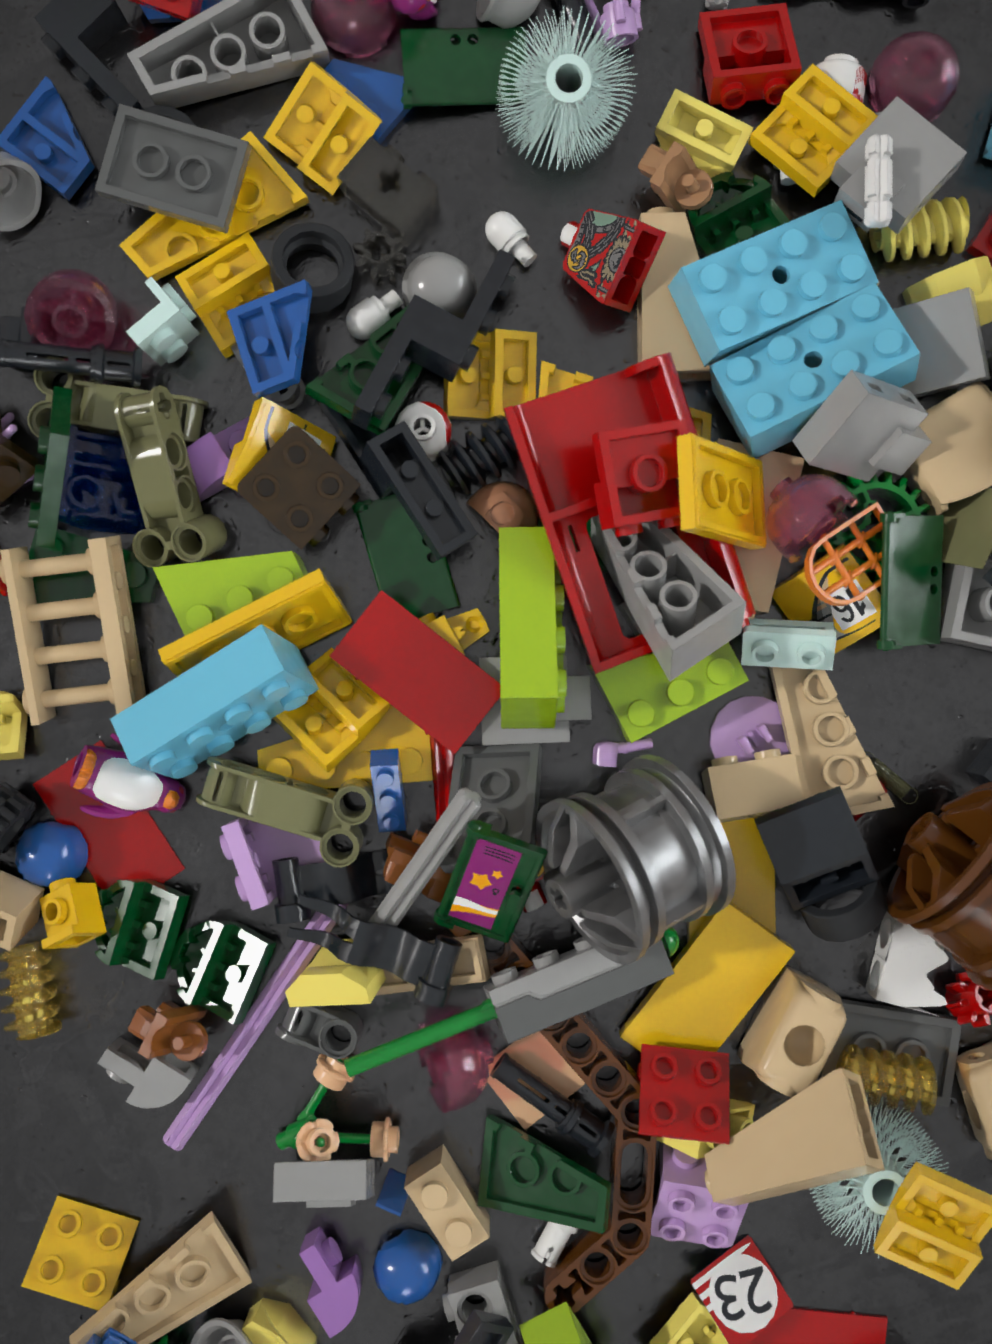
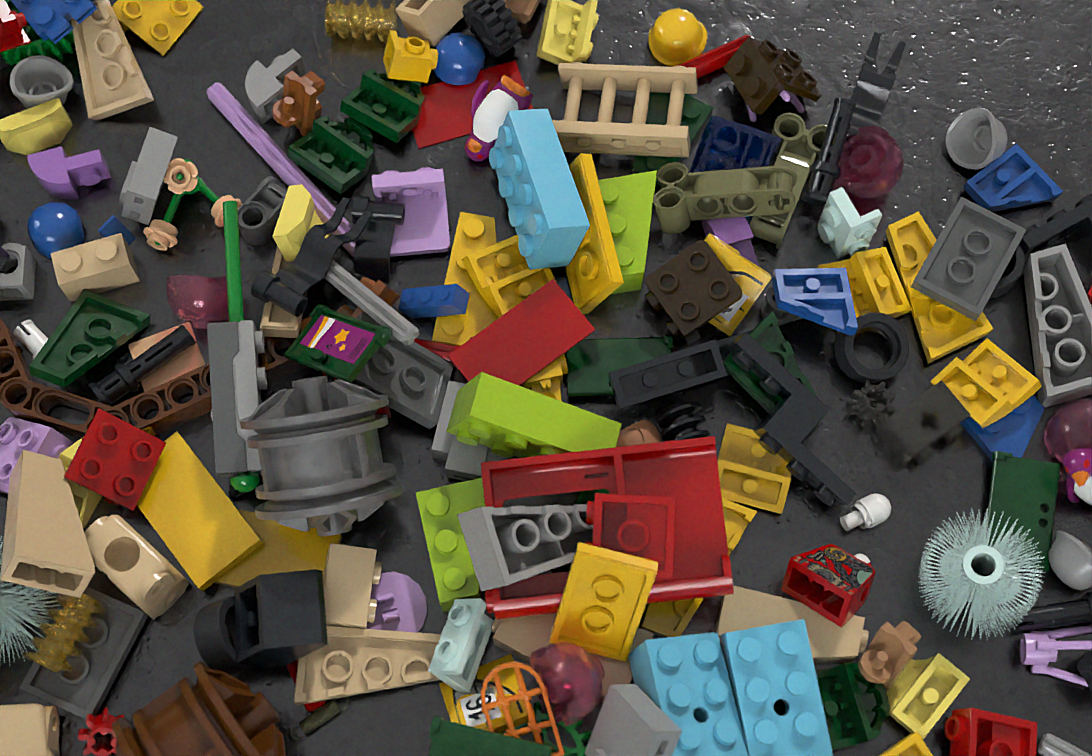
camera: 105 degrees right, 20 degrees down
dark green wing [28,386,72,549] -> none
olive piece [195,757,375,868] -> none
white cylinder [346,290,403,340] -> none
white head [395,401,452,462] -> none
light grey helmet [402,252,477,320] -> none
lavender hand [592,738,653,767] -> none
white piece [865,911,949,1017] -> none

